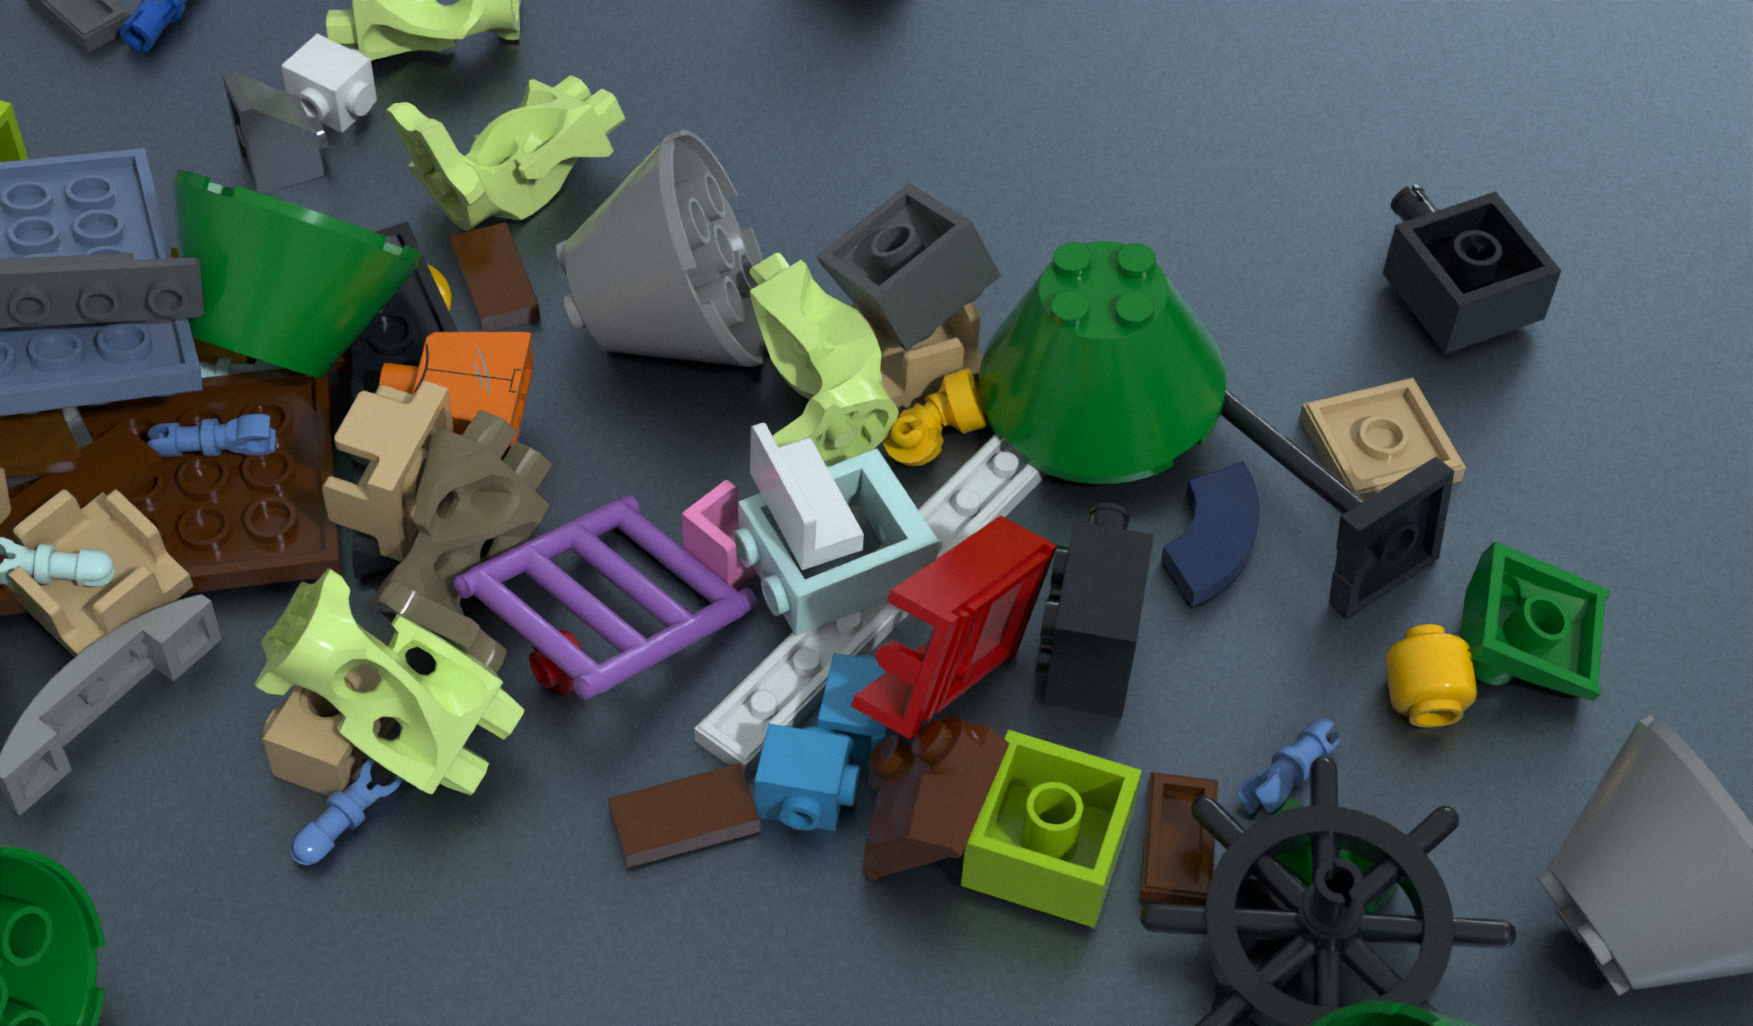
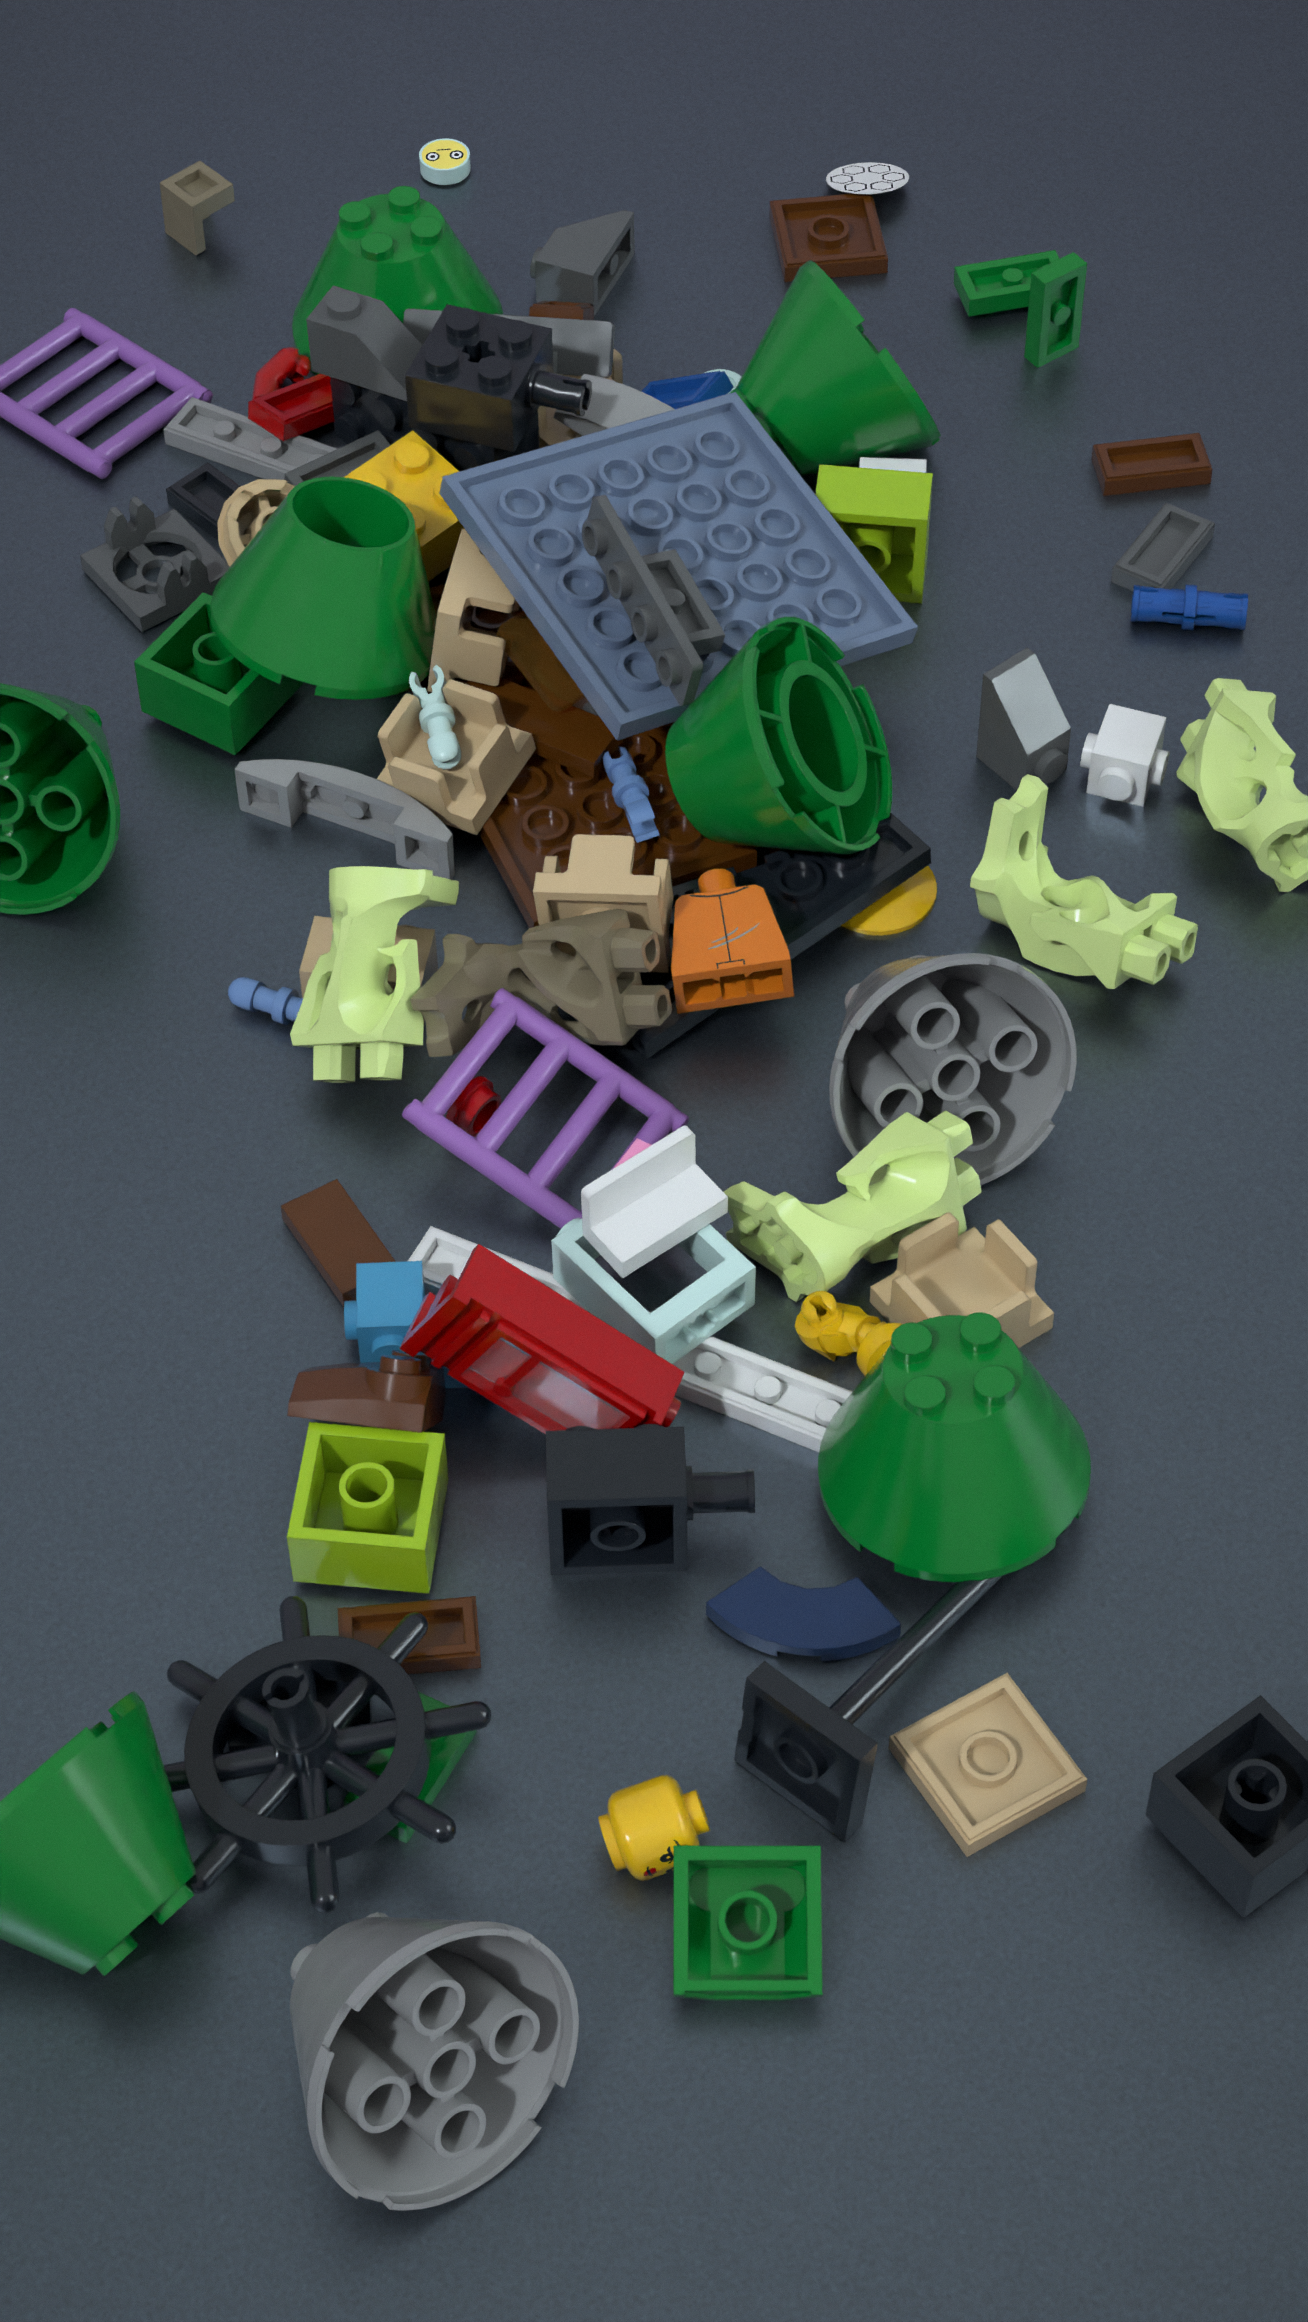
camera: 80 degrees right, 0 degrees up
reddish brown tile [449,222,540,332] -> none
dark grey slope [817,183,1001,351] -> none
medium blue piece [1236,718,1341,815] -> none

